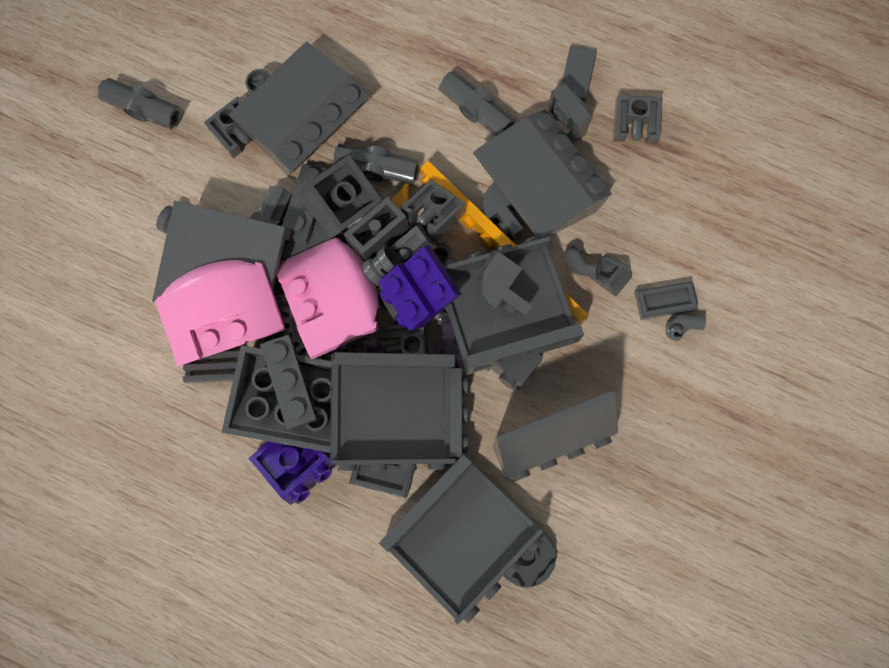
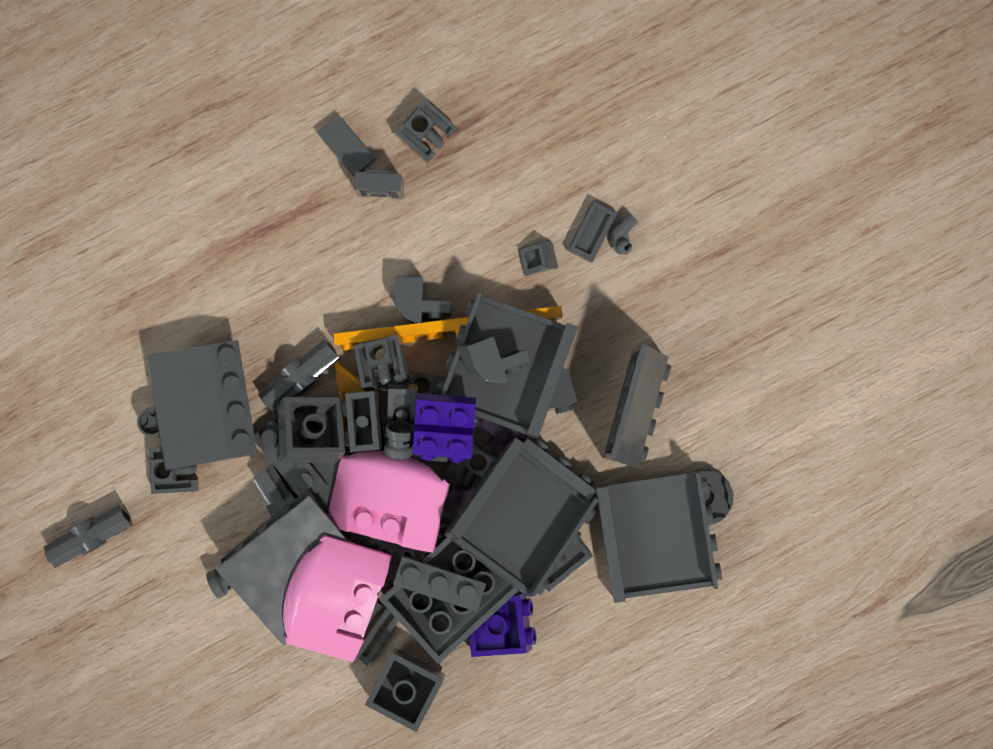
camera: 60 degrees left, 10 degrees up
dark grey piece [439,71,515,136] -> none
dark grey slope [473,109,612,239] -> none
dark grey arm [564,244,601,278] -> none
none -> dark grey brick [365,647,445,732]

